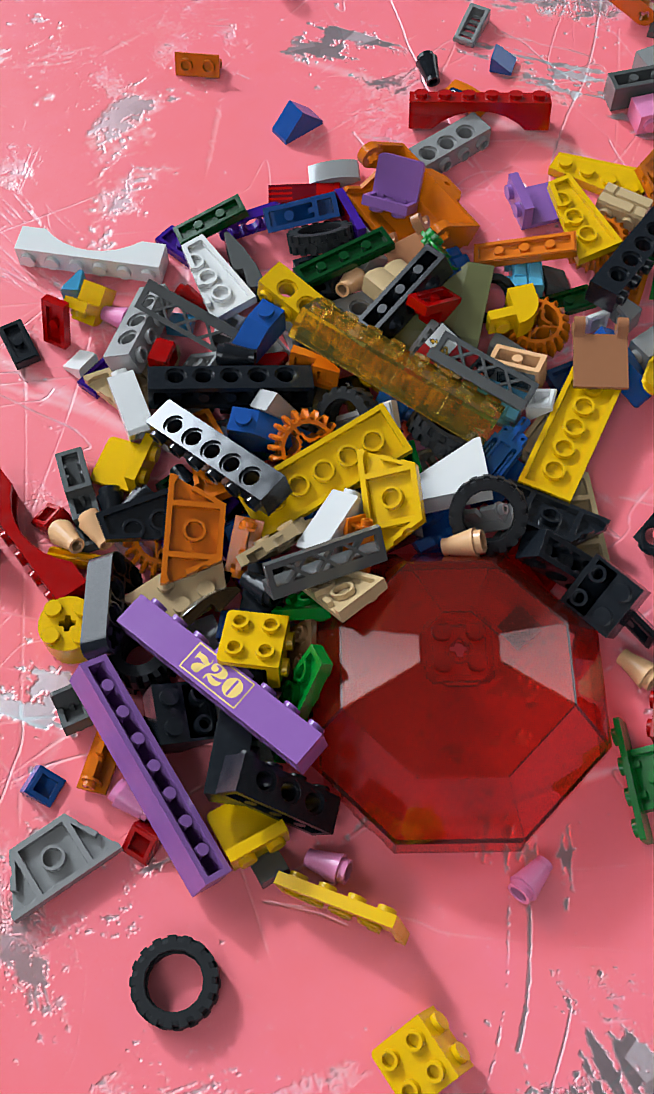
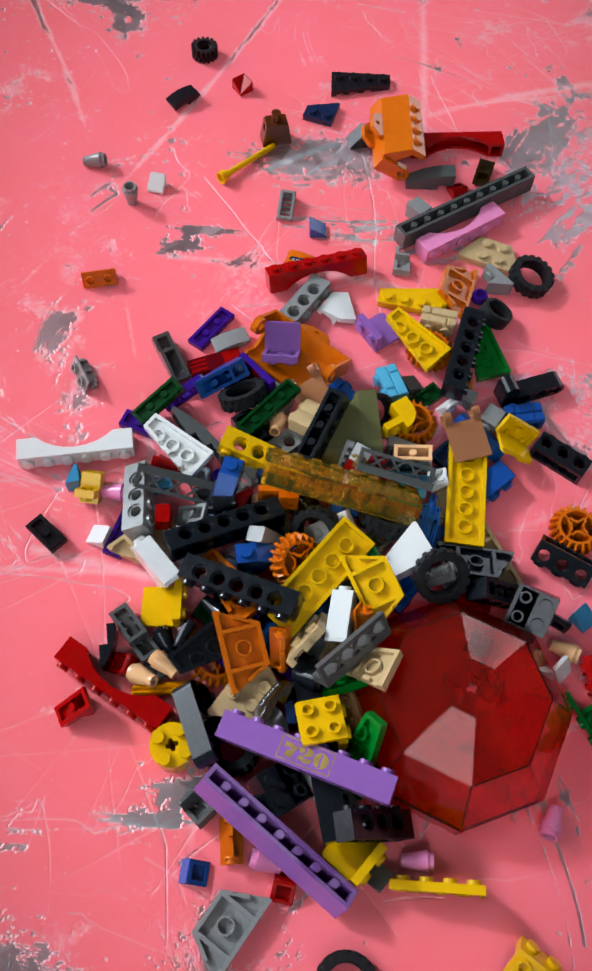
camera: 25 degrees left, 0 degrees up
red plate [41,294,71,350] -> none
blue slope [272,100,323,145] -> none
red slope [406,286,462,324] -> none
black cone [416,50,440,87] -> none
green plate [420,227,459,271] -> none
light nougat cone [441,527,487,557] -> none
orange tile [474,231,577,267] -> none
none -> light grey hinge [71,355,99,394]
none -> black slope [99,623,118,672]
none -> dark grey slope [151,331,191,382]
none -> dark purple tile [188,306,235,352]
none -> white slope [317,292,356,325]
none -> light grey slope [392,246,411,277]
none -> blue slope [486,460,516,503]
none -> white slope [547,655,571,685]

